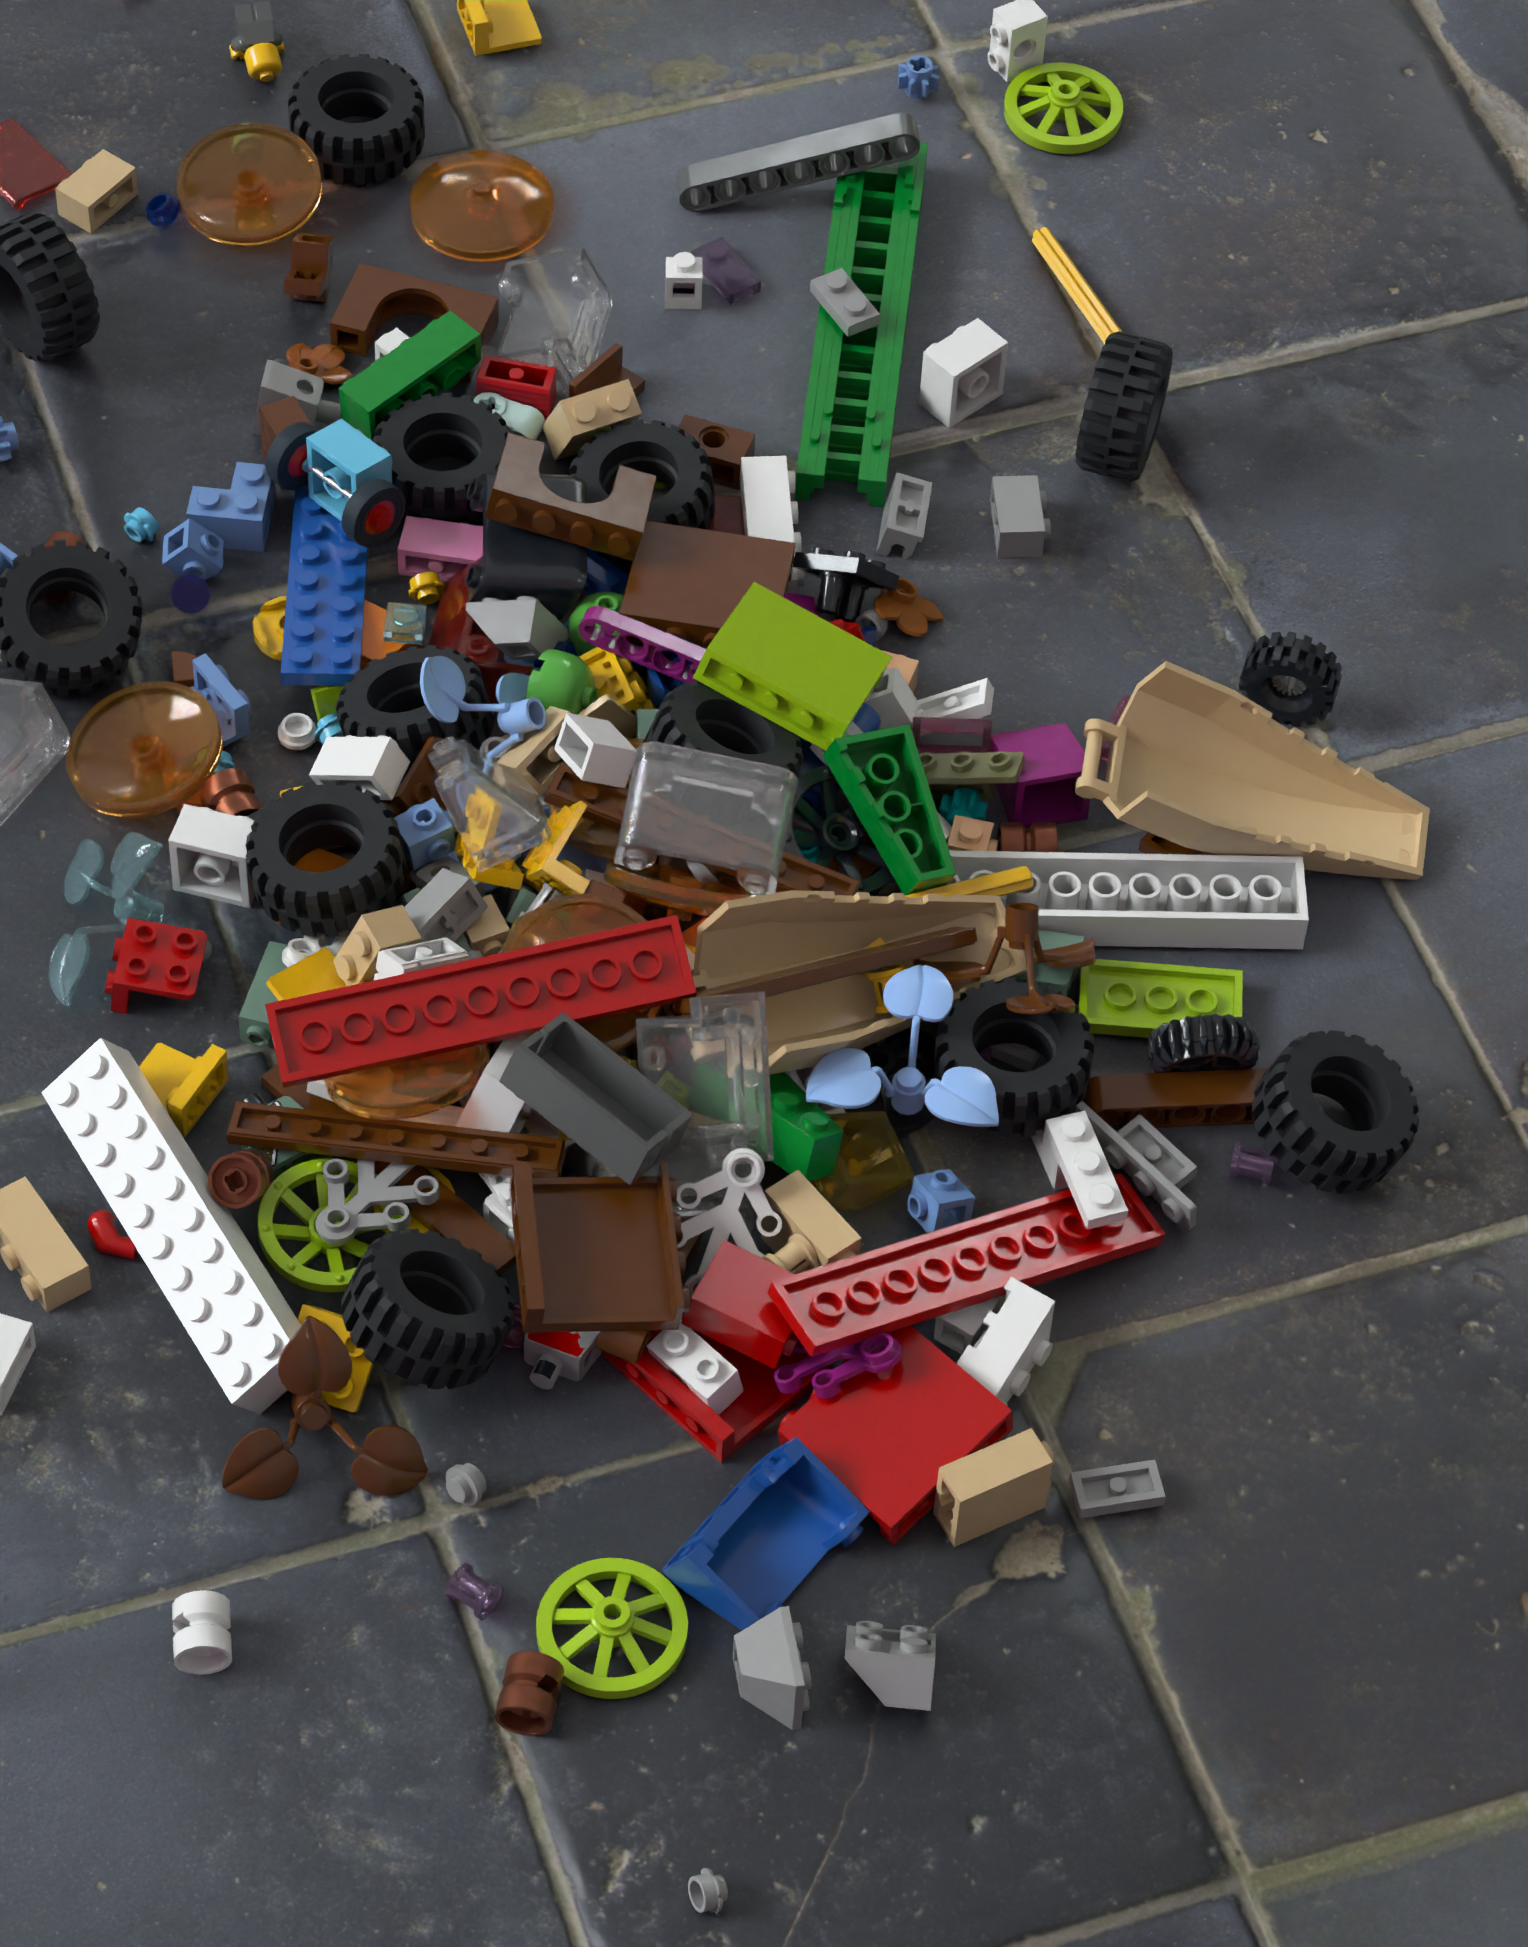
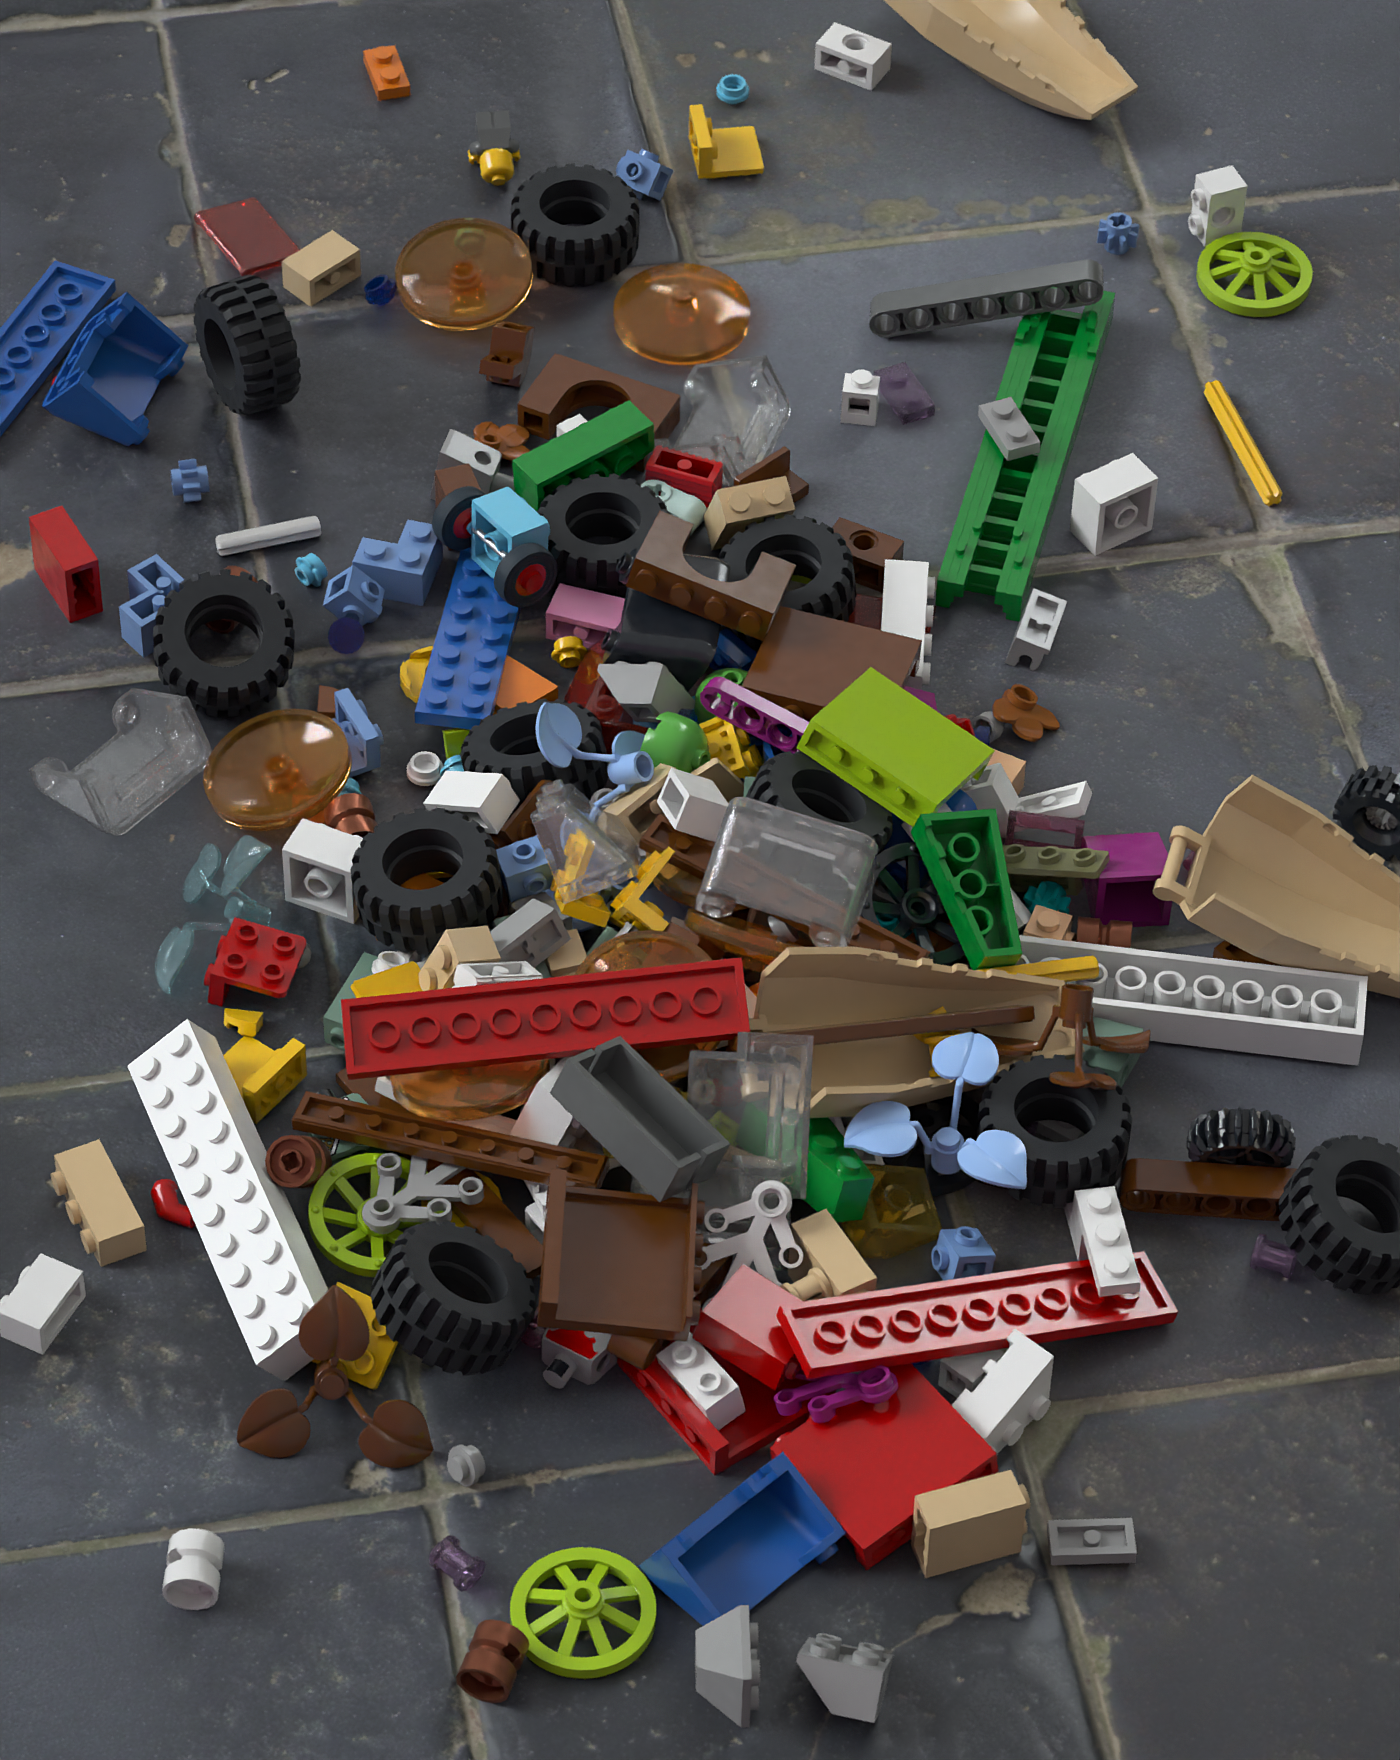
camera: 10 degrees right, 5 degrees down
clear light blue plate [383,602,427,645] -> none
black plate [792,547,899,623] -> none
light grey brick [990,475,1051,558] -> none
black tyre [1075,331,1173,482] -> none
light grey bracket [1075,1101,1197,1230] -> none
lime plate [1078,959,1243,1038] -> none
none -> white axle [216,516,321,556]
none -> yellow tile [224,1008,264,1037]
none -> medium blue brick [616,148,674,201]

